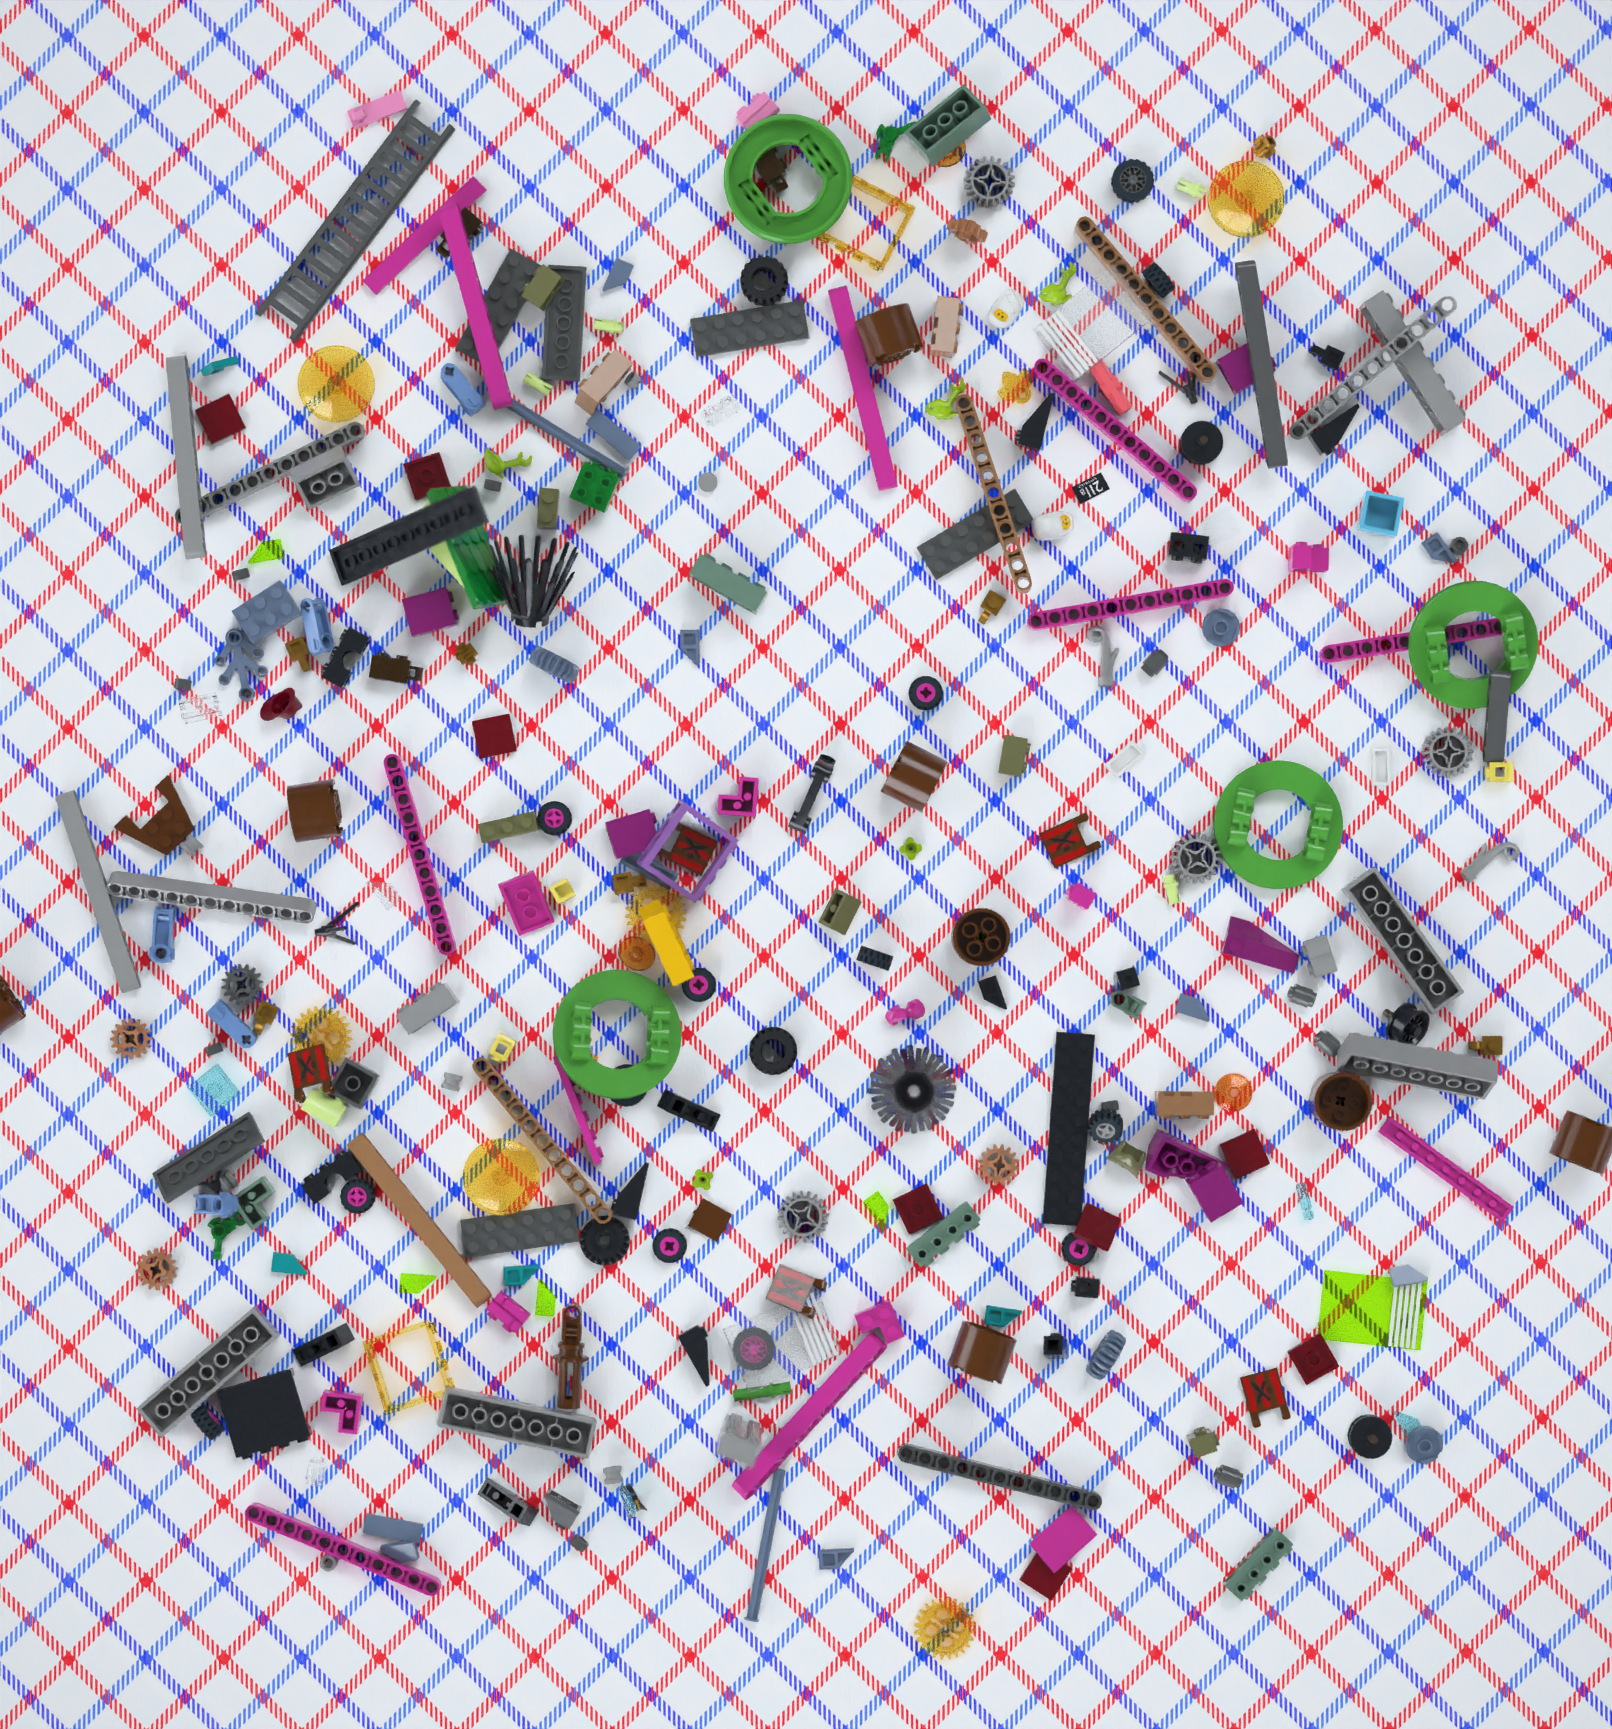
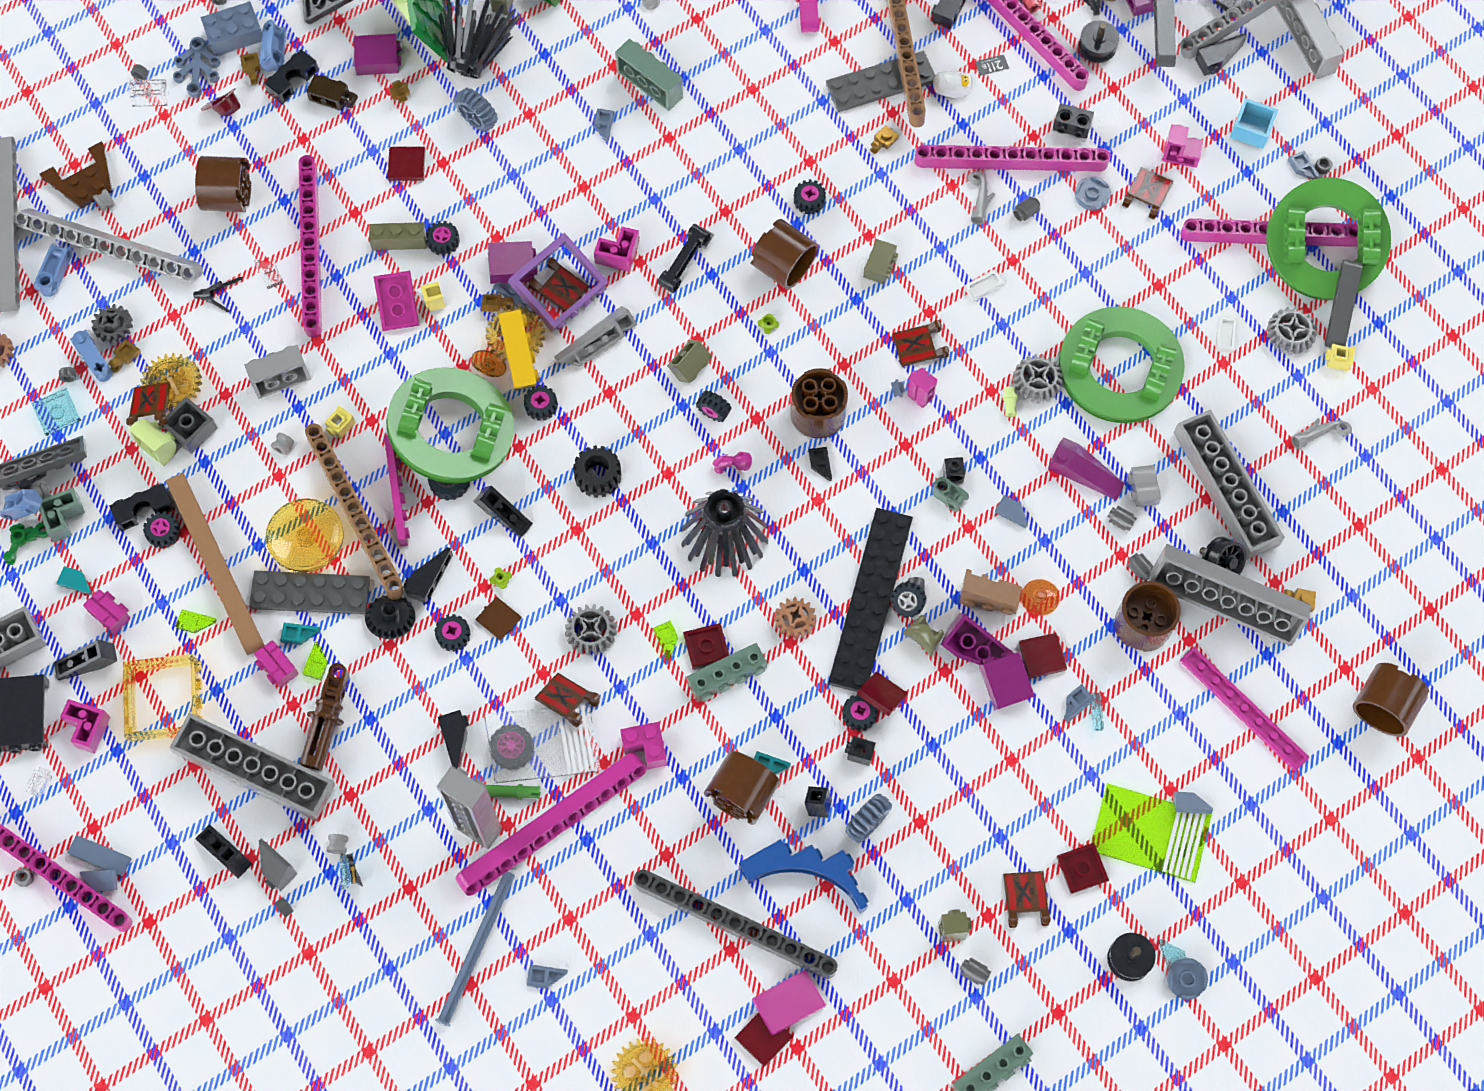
camera: 10 degrees right, 20 degrees down
none -> dark pink brick [83,589,131,634]
none -> light grey wedge [554,306,637,367]
none -> blue arch [739,839,869,914]
none -> sand blue plate [891,379,905,397]
none -> sand blue tile [1064,684,1095,723]
none -> flag [1122,167,1174,220]

